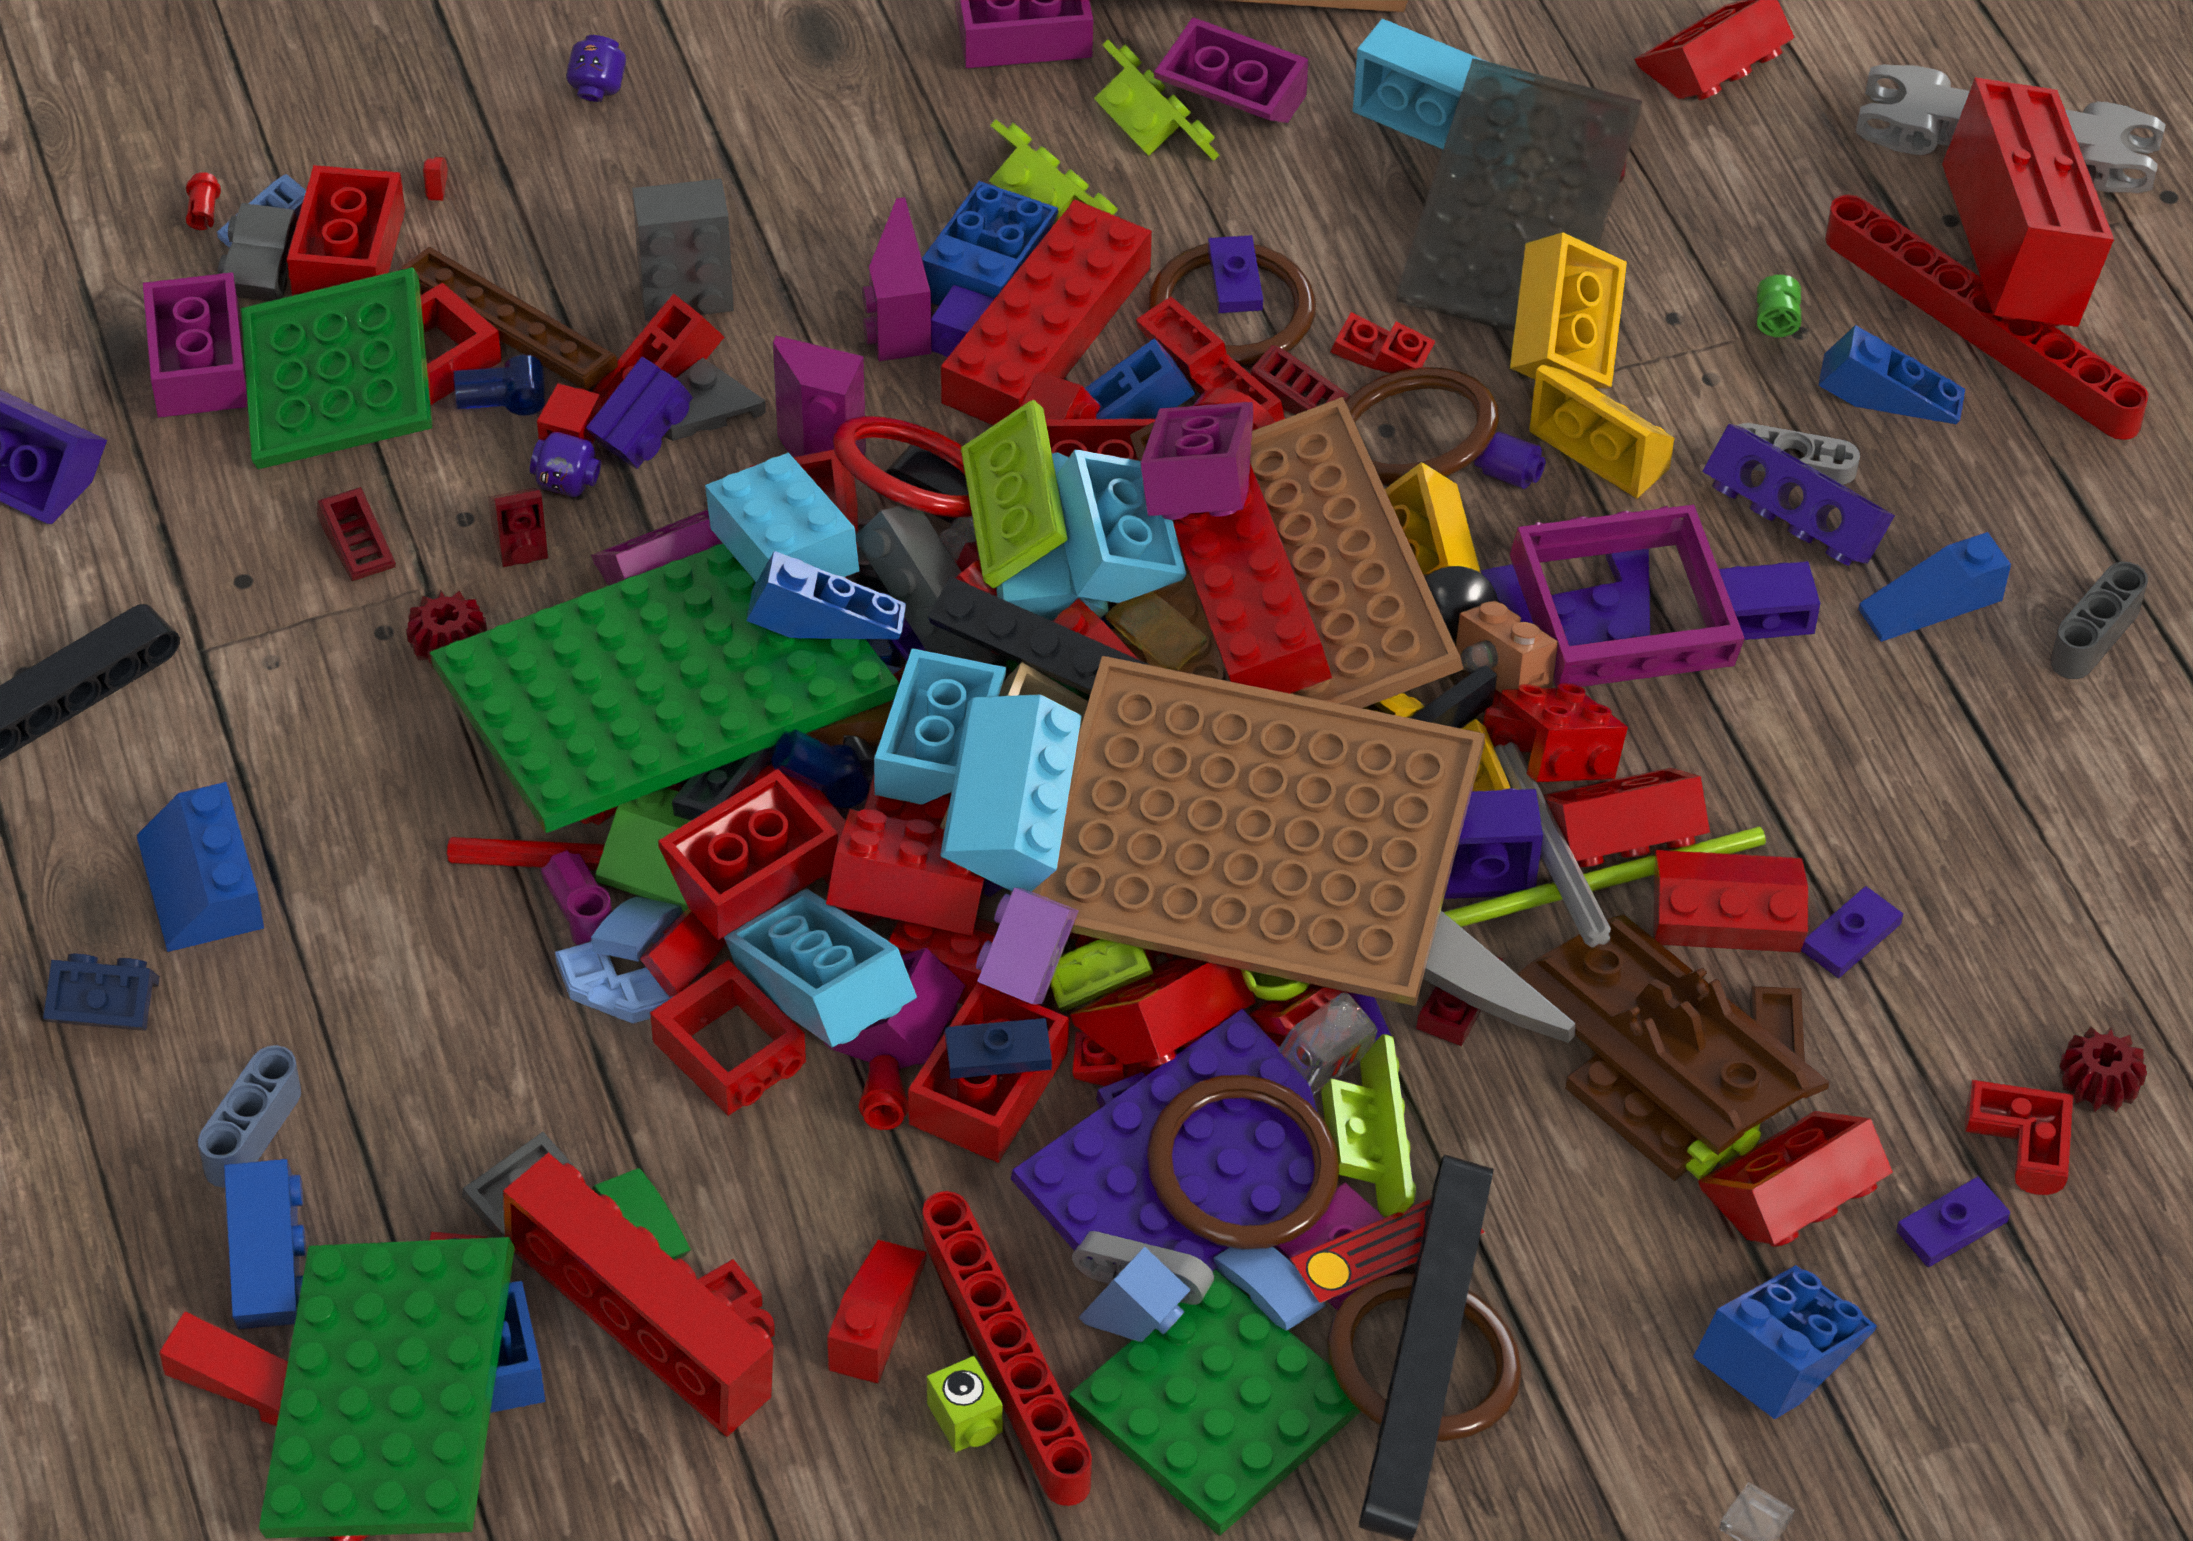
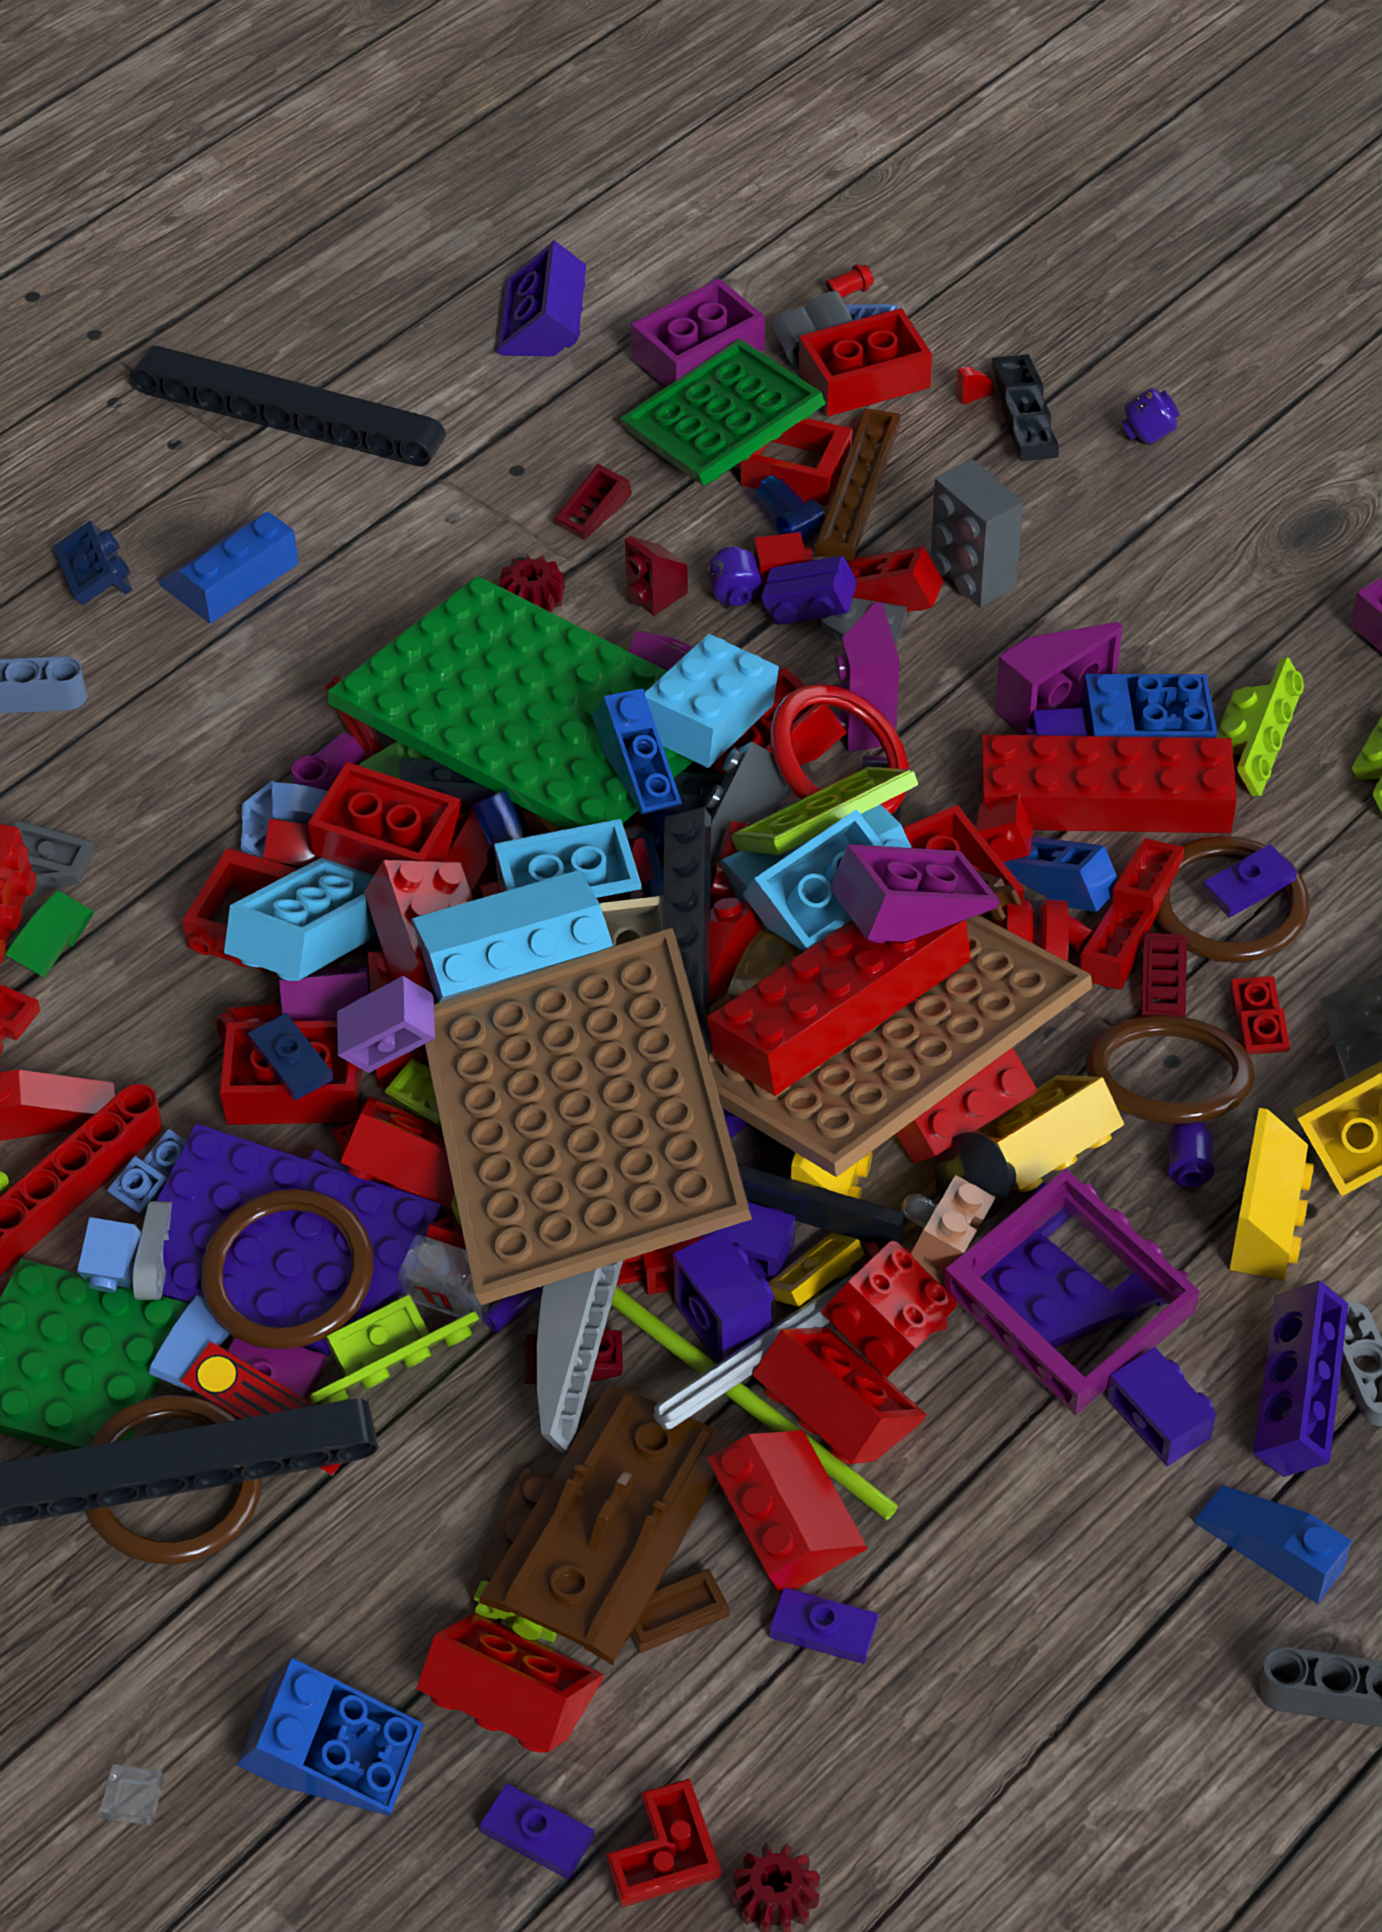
camera: 65 degrees right, 0 degrees up
none -> medium blue slope [107,1129,187,1216]
none -> black slope [992,354,1059,461]

